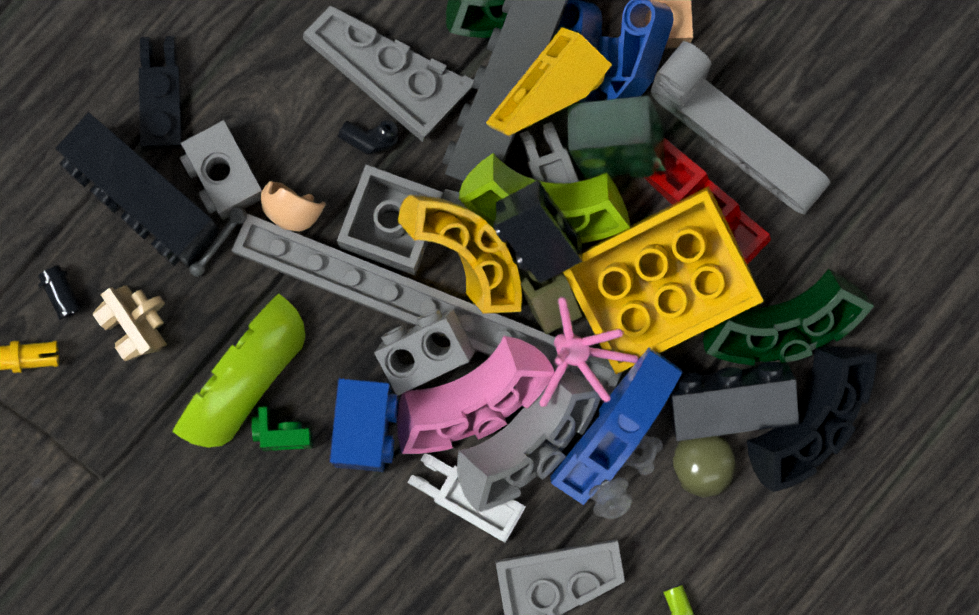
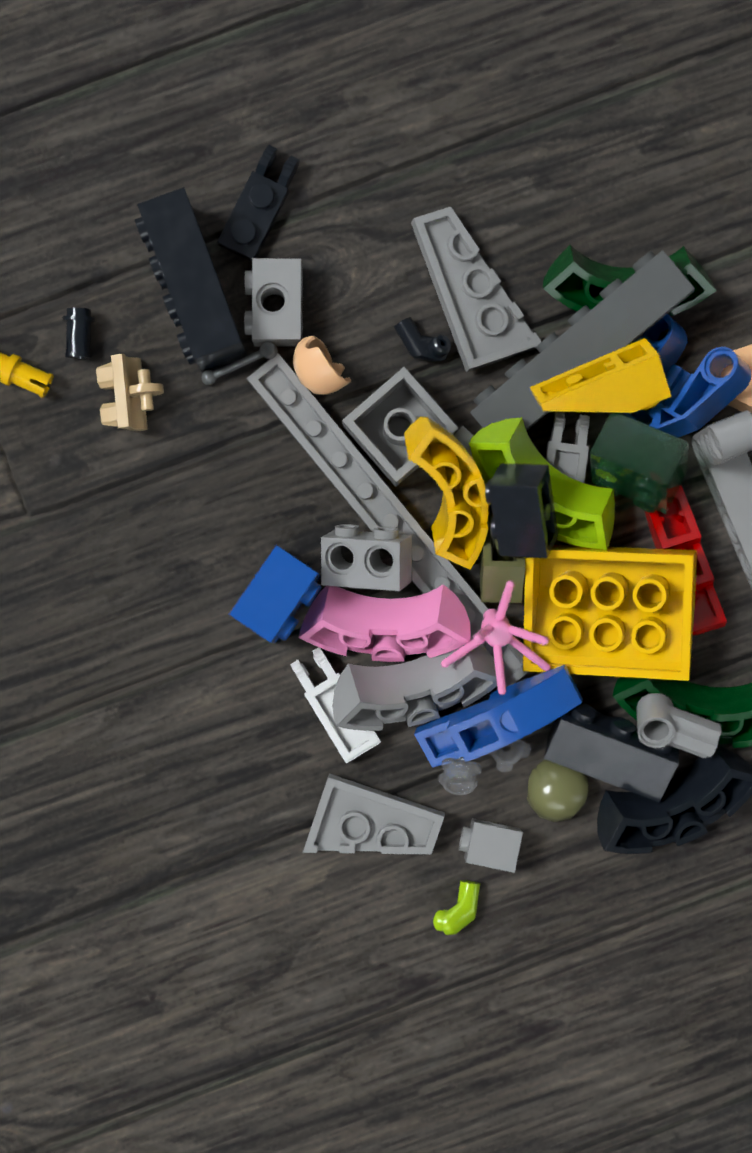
camera: 30 degrees right, 5 degrees up
lime brick [172,293,306,448] -> none
green bracket [252,407,313,451] -> none
none -> light grey brick [459,818,523,873]
none -> light grey piece [636,693,721,759]

